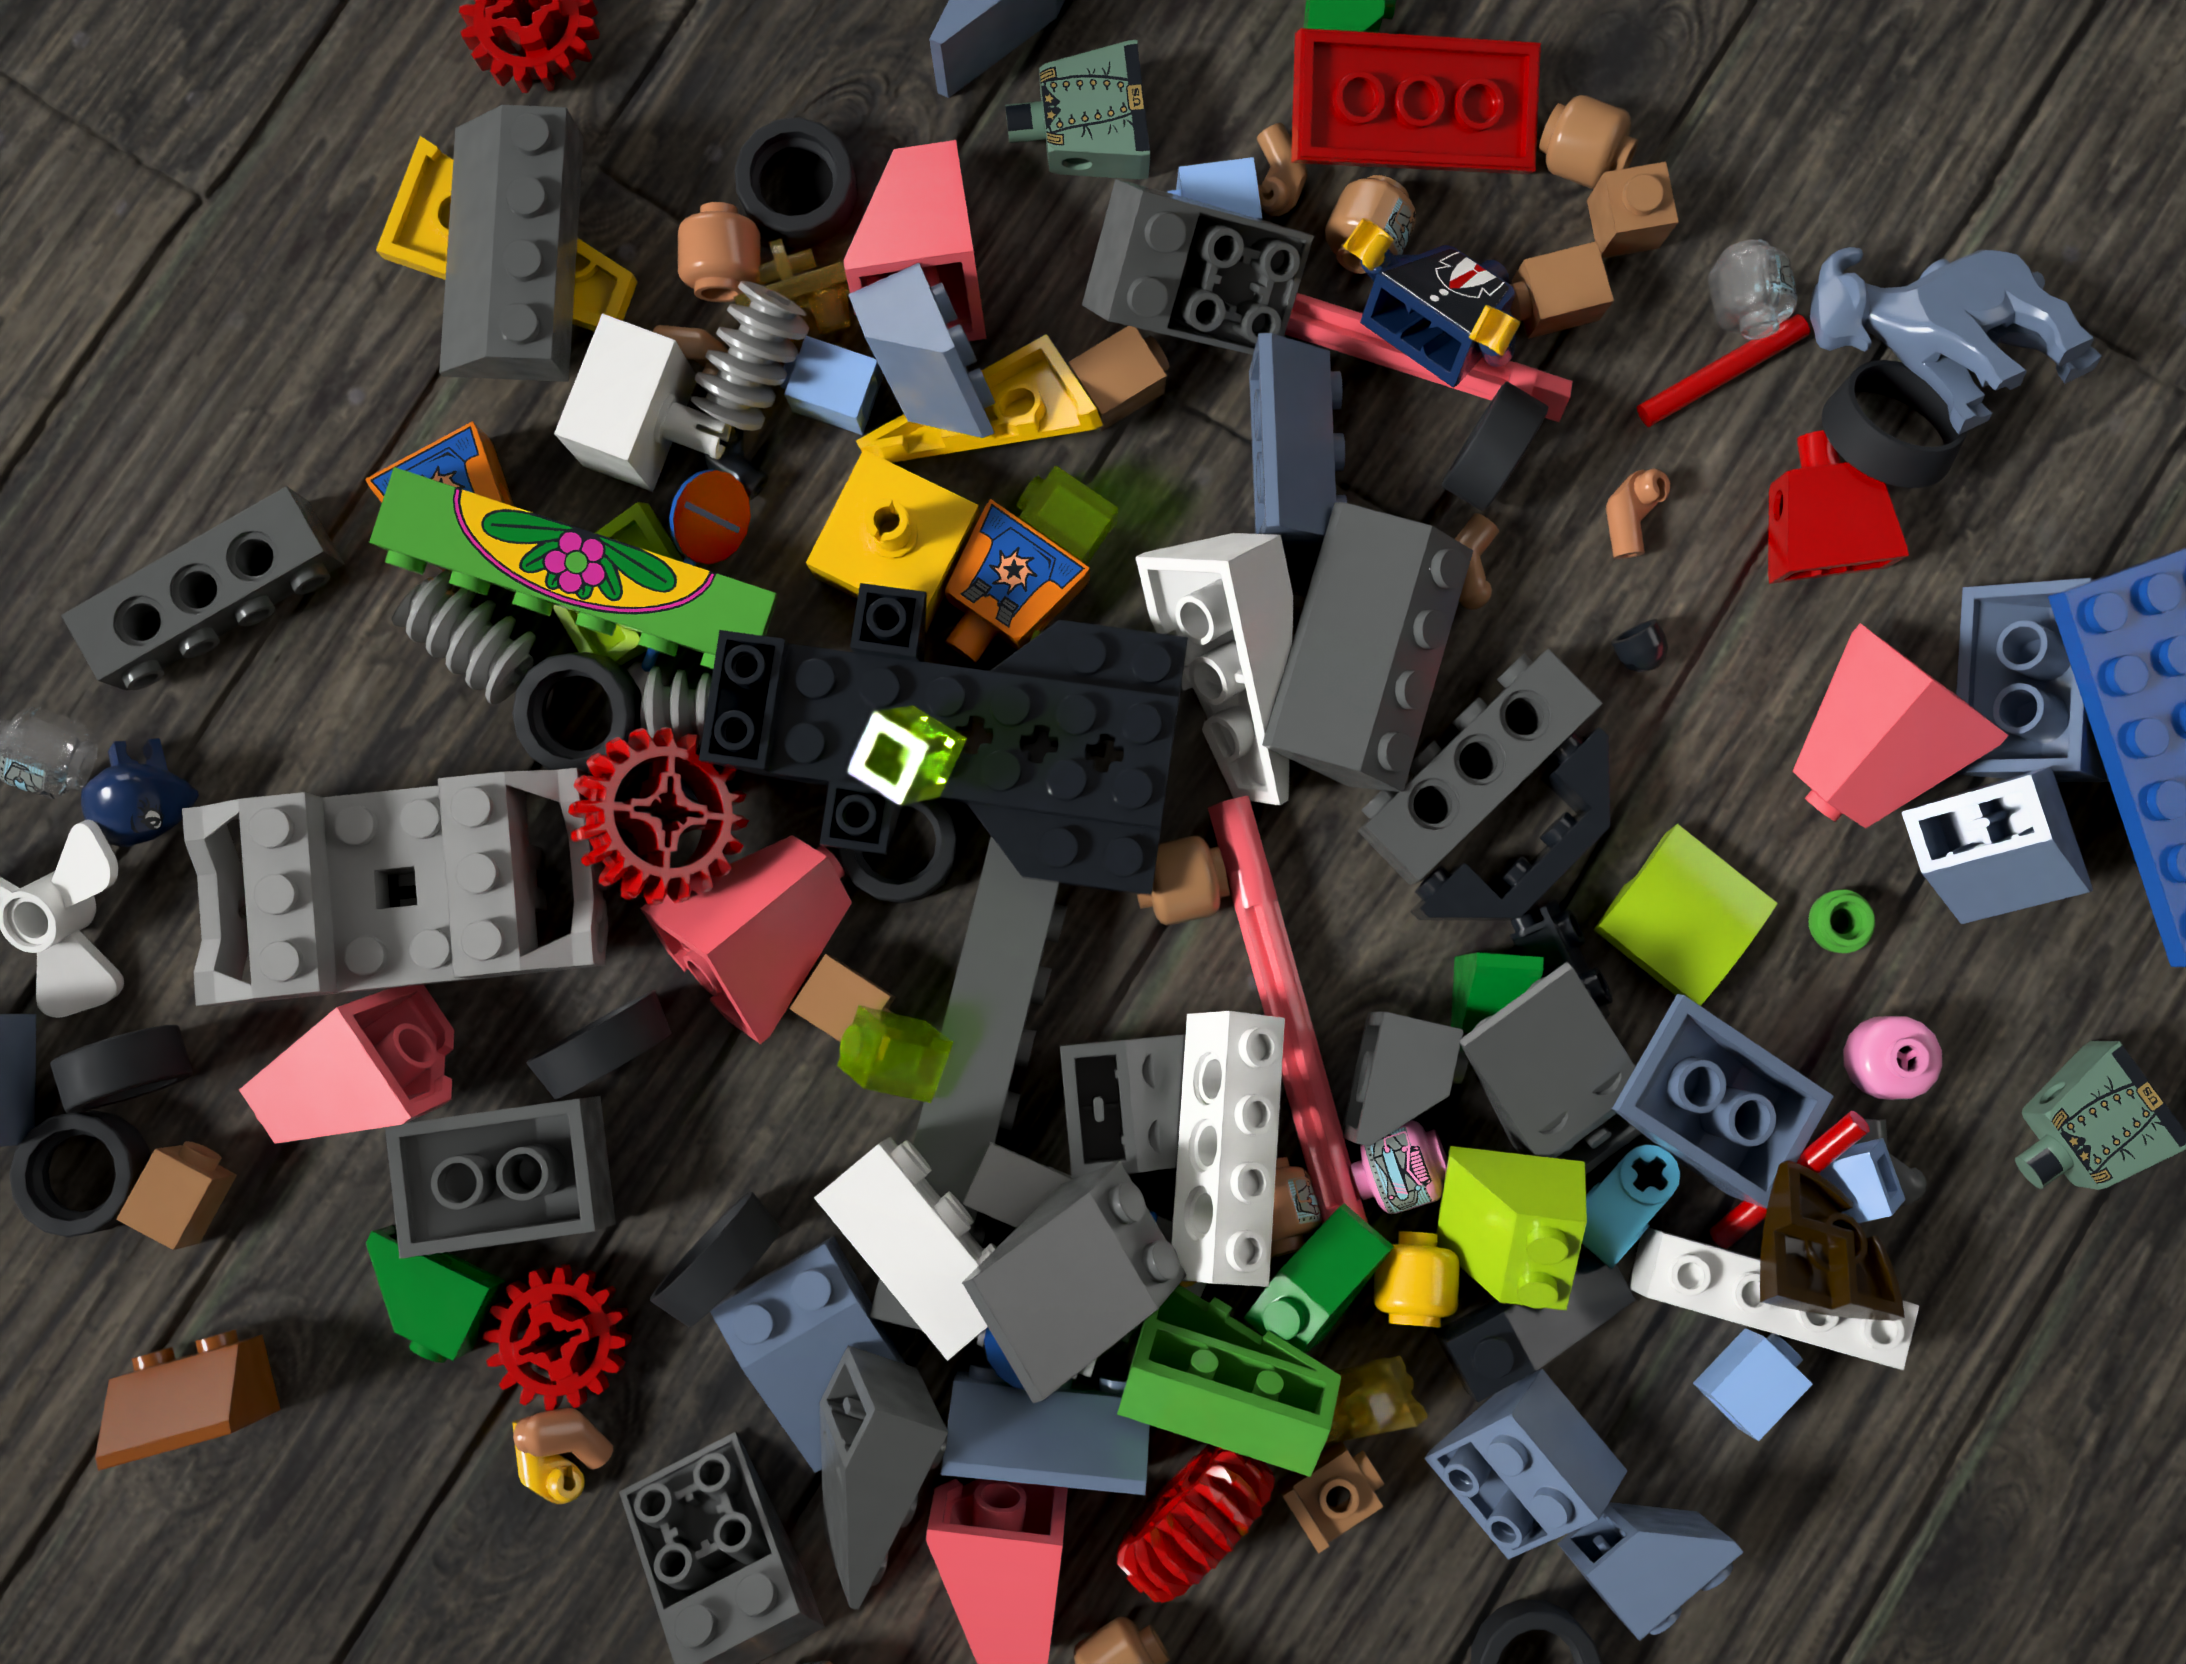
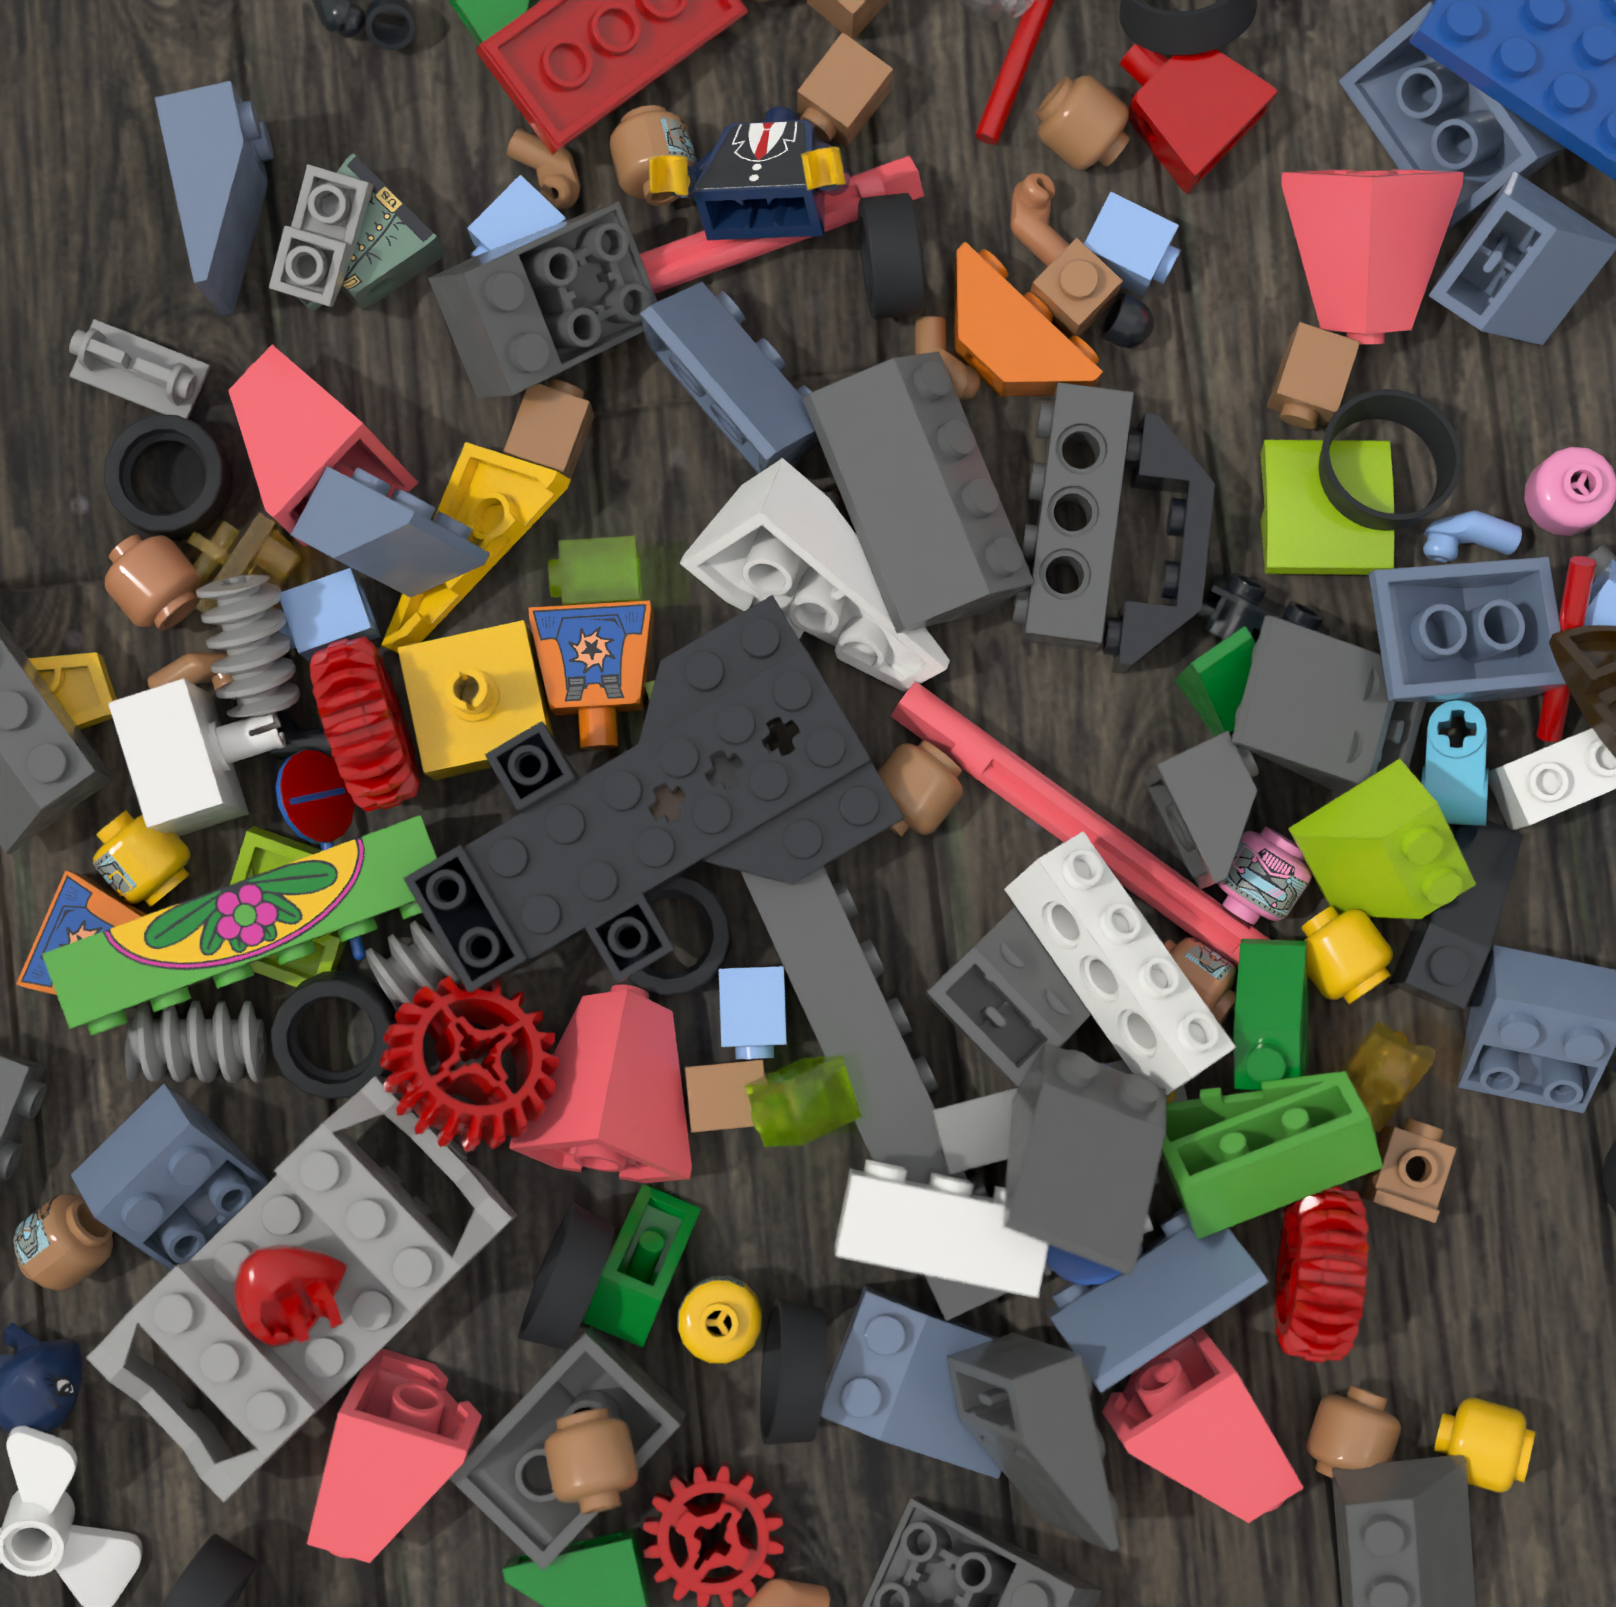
camera: 35 degrees left, 0 degrees up
clear neon green brick [847,706,967,805] -> none
bright green plate [1808,890,1875,953] -> none
none -> medium nougat head [14,1193,113,1291]
none -> light grey hinge [69,319,210,419]
none -> sand blue slope [71,1083,270,1271]
none -> yellow head [93,810,190,907]
none -> red piece [234,1244,347,1347]
none -> light grey slope [269,164,374,307]
none -> red gear [310,636,421,812]
none -> medium nougat head [544,1409,638,1514]
none -> green slope [583,1183,701,1348]
none -> yellow head [677,1275,762,1364]
none -> light blue brick [719,966,787,1059]
none -> orange slope [953,242,1103,397]
none -> medium nougat brick [1030,237,1123,339]
none -> medium nougat head [1035,75,1130,170]
none -> light blue brick [1084,192,1181,297]
none -> medium nougat brick [1266,322,1360,429]
none -> black tyre [1319,389,1462,531]
none -> light blue arm [1423,510,1522,563]

